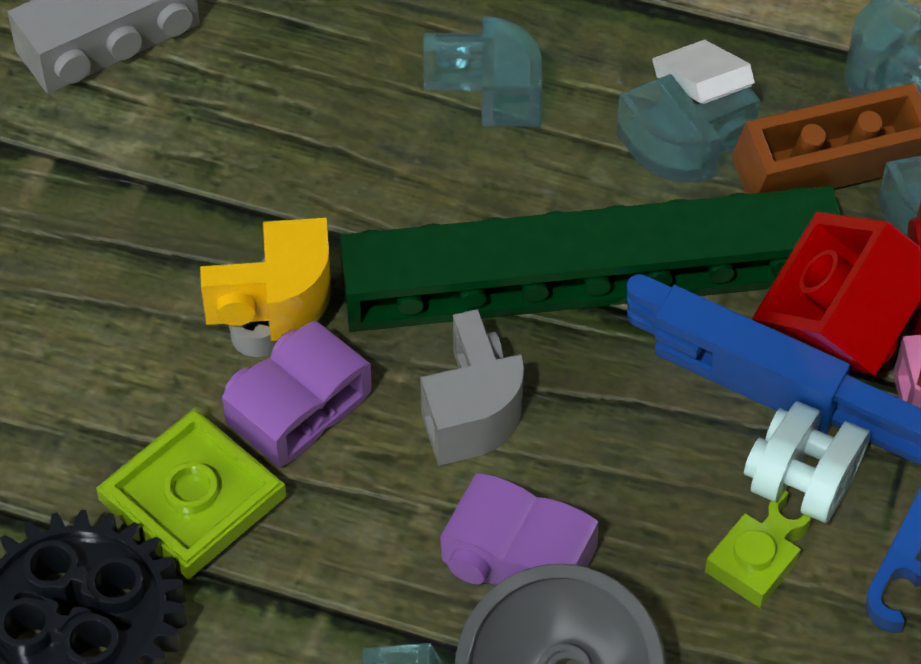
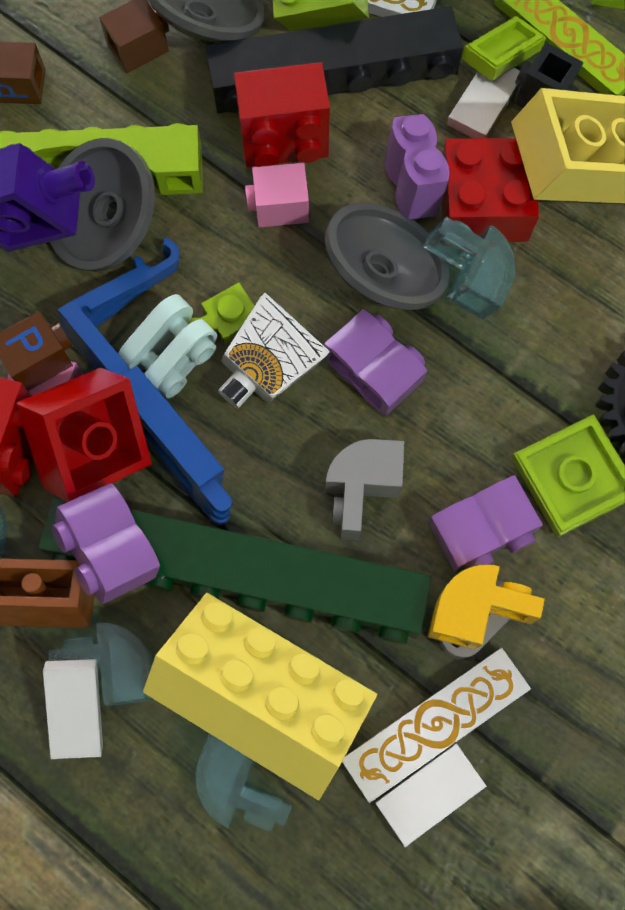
camera: 160 degrees left, 20 degrees up
none -> medium lavender brick [51,483,160,604]
none -> light yellow brick [143,592,378,801]
none -> white torso [218,293,330,409]
none -> white tile [342,648,531,803]
none -> white tile [375,743,487,847]

